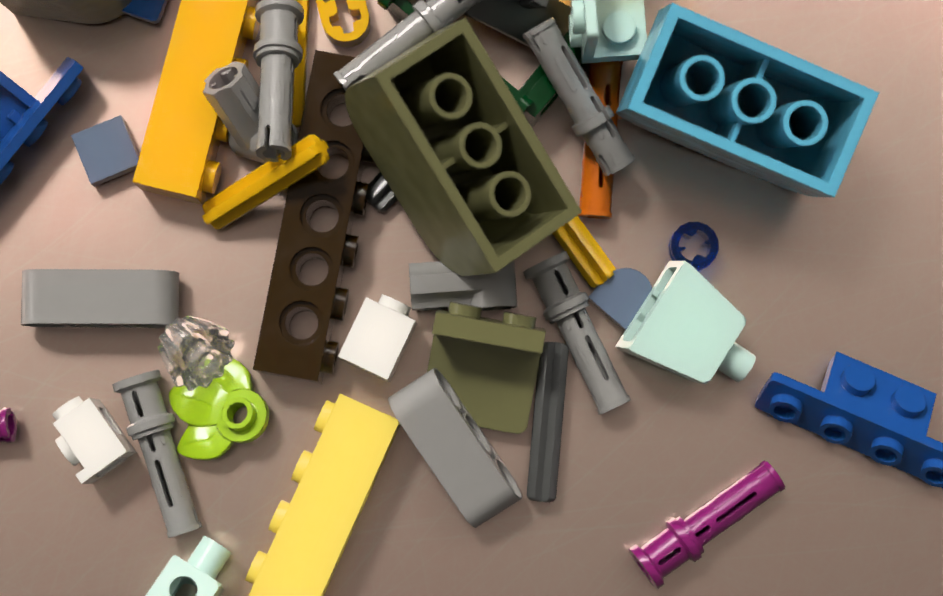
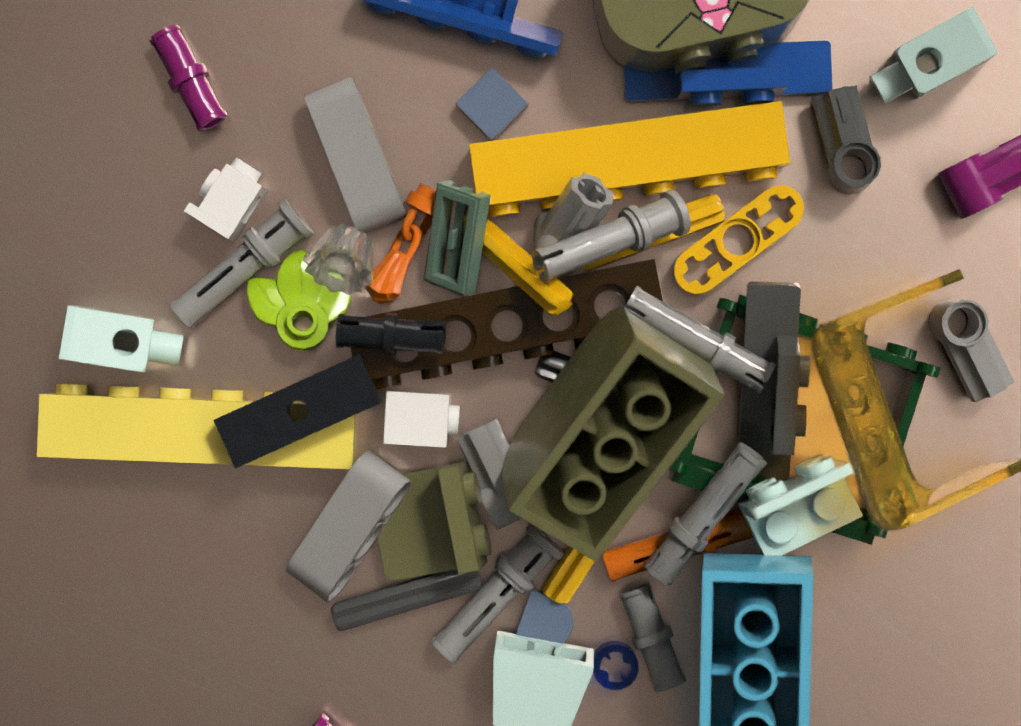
camera: 70 degrees right, 5 degrees up
none -> black tile [213,354,382,469]
none -> black pin [336,313,446,355]
none -> orange piece [364,183,436,304]
none -> sand green tile [423,180,491,297]
none -> light grey pin [619,583,687,693]

